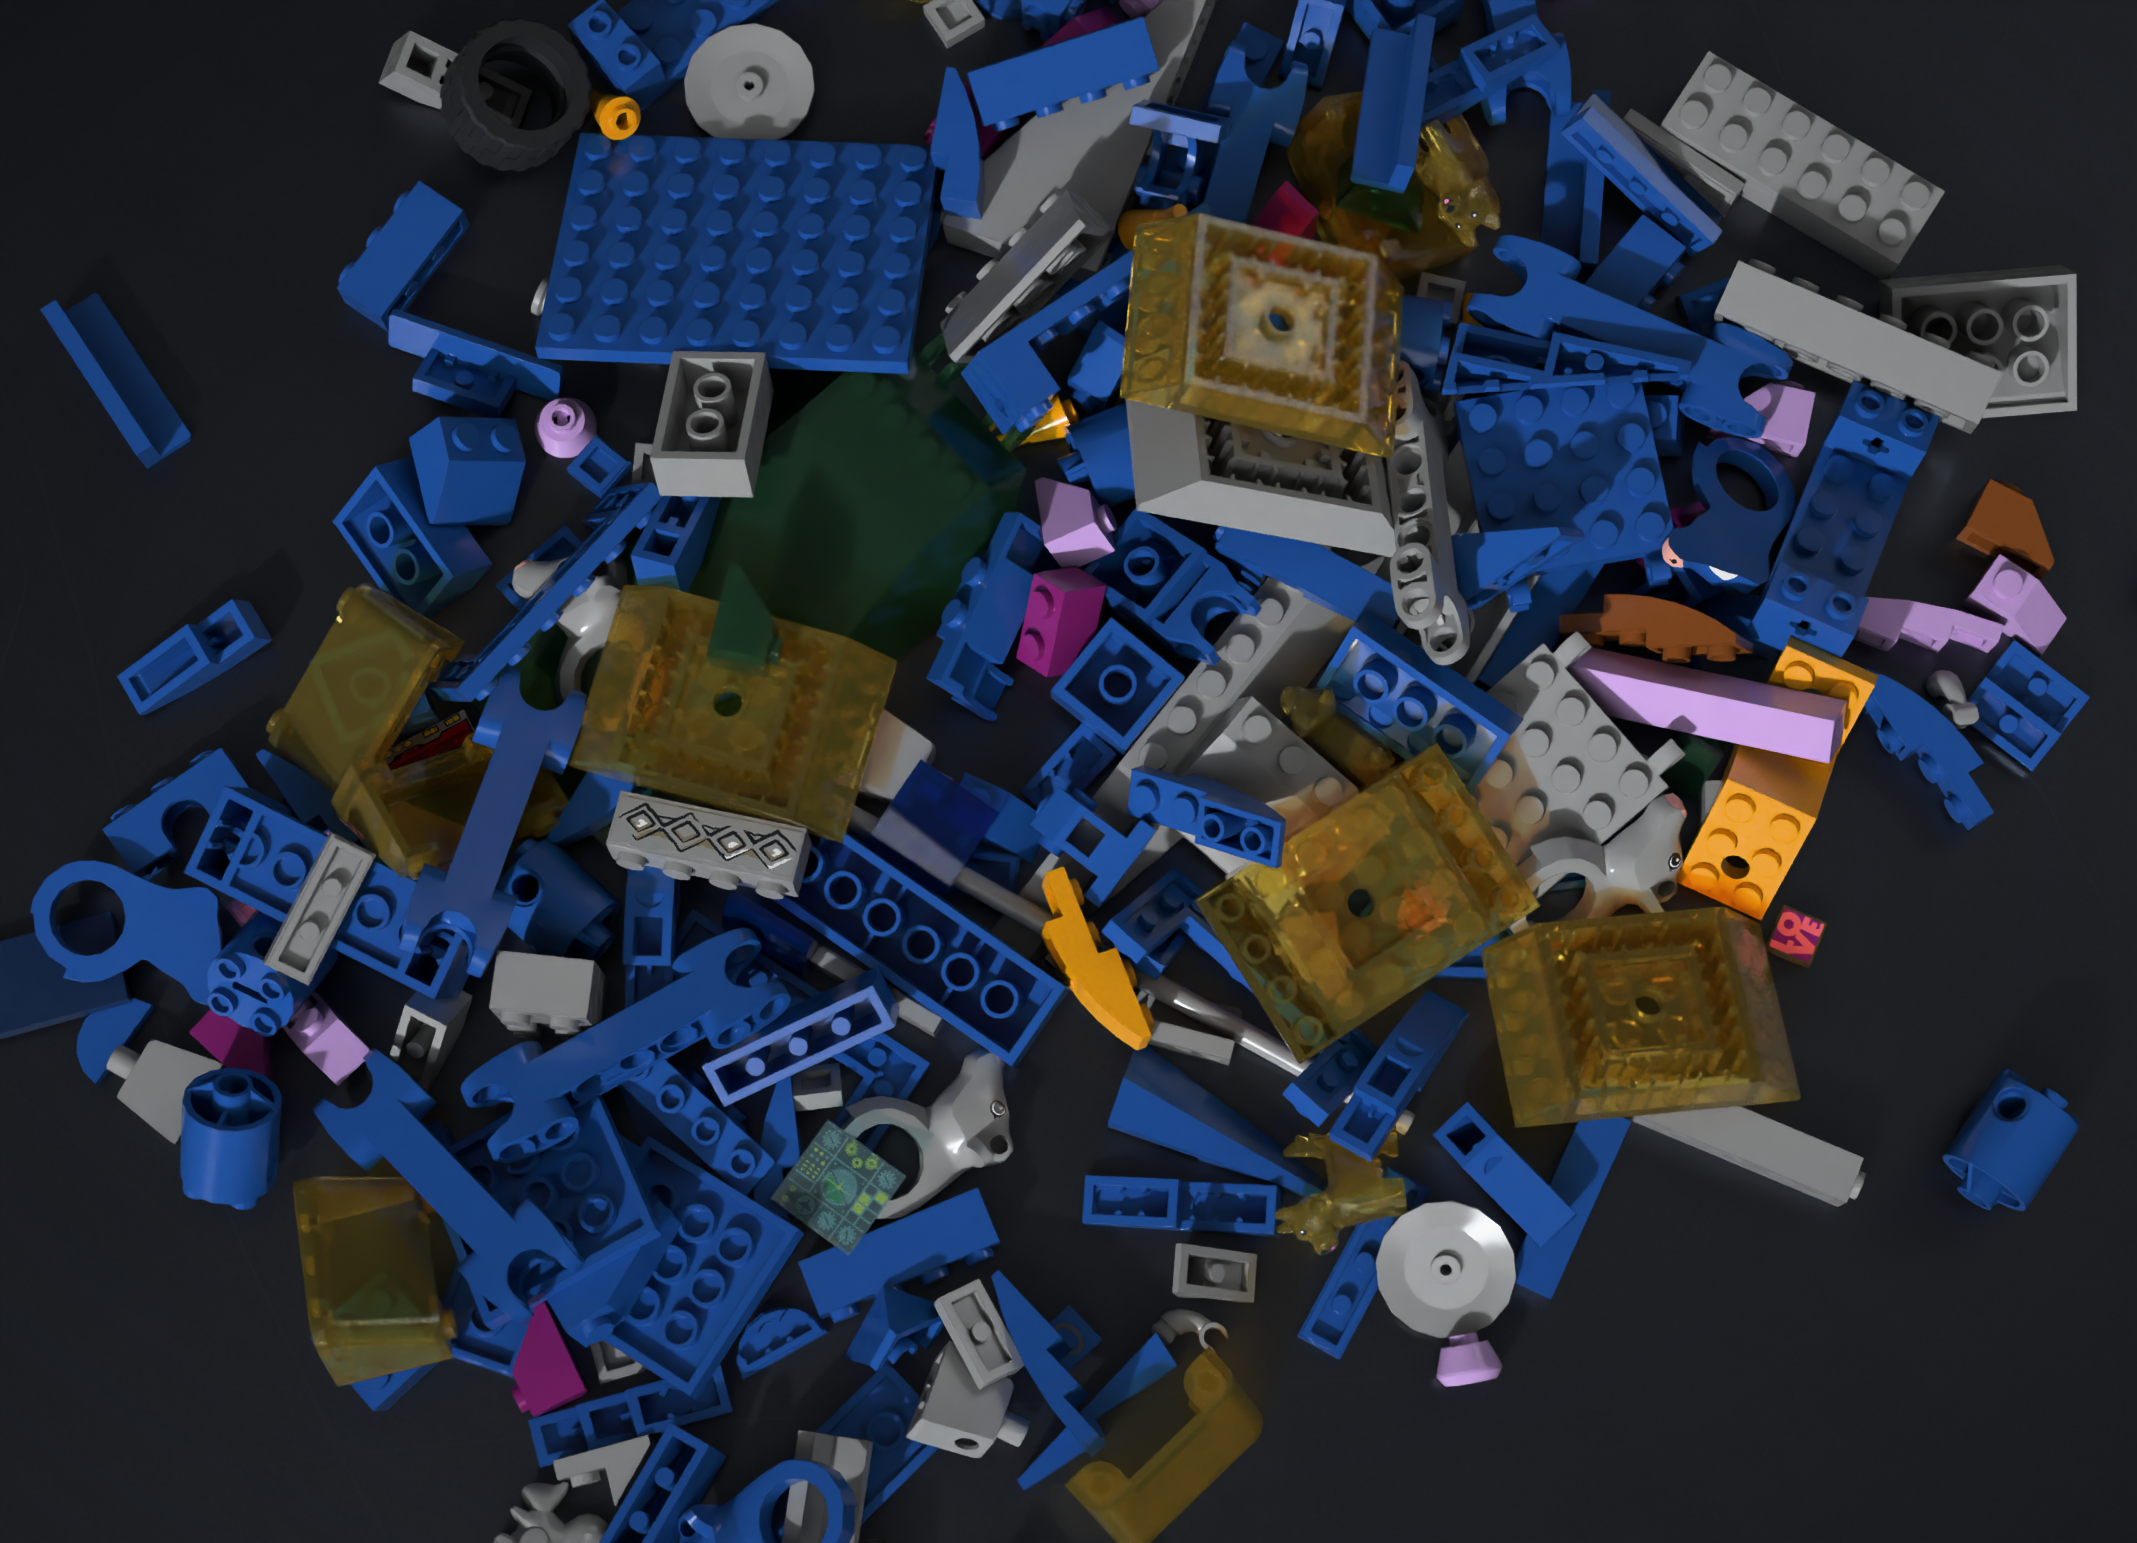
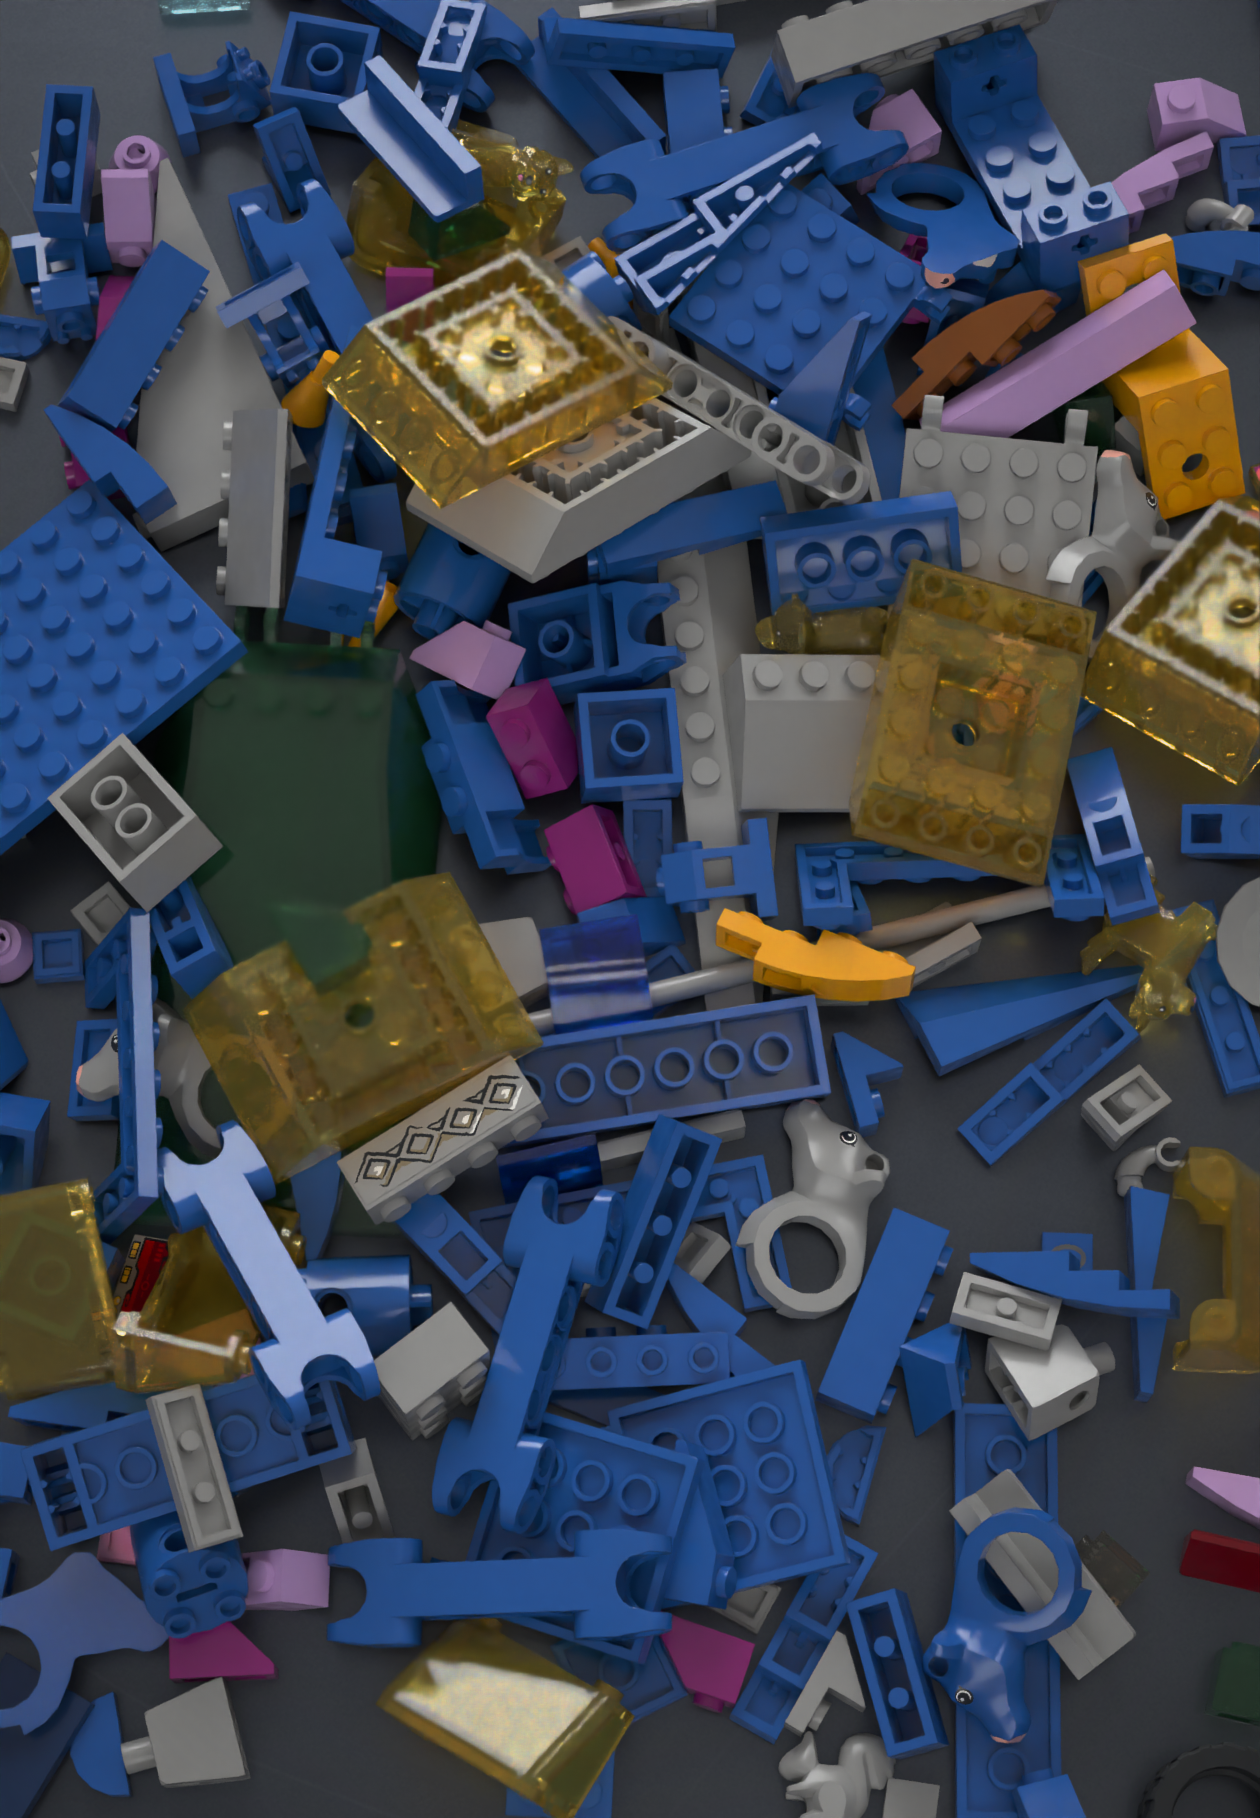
camera: 45 degrees left, 5 degrees down
blue cylinder [180,1068,282,1210] -> none
clear light blue tile [770,1119,907,1256] -> none
blue slope [1127,765,1286,869] -> none
dark orange slope [1956,479,2054,581] -> none
none -> magenta brick [544,804,647,916]
none -> blue slope [831,1031,904,1138]

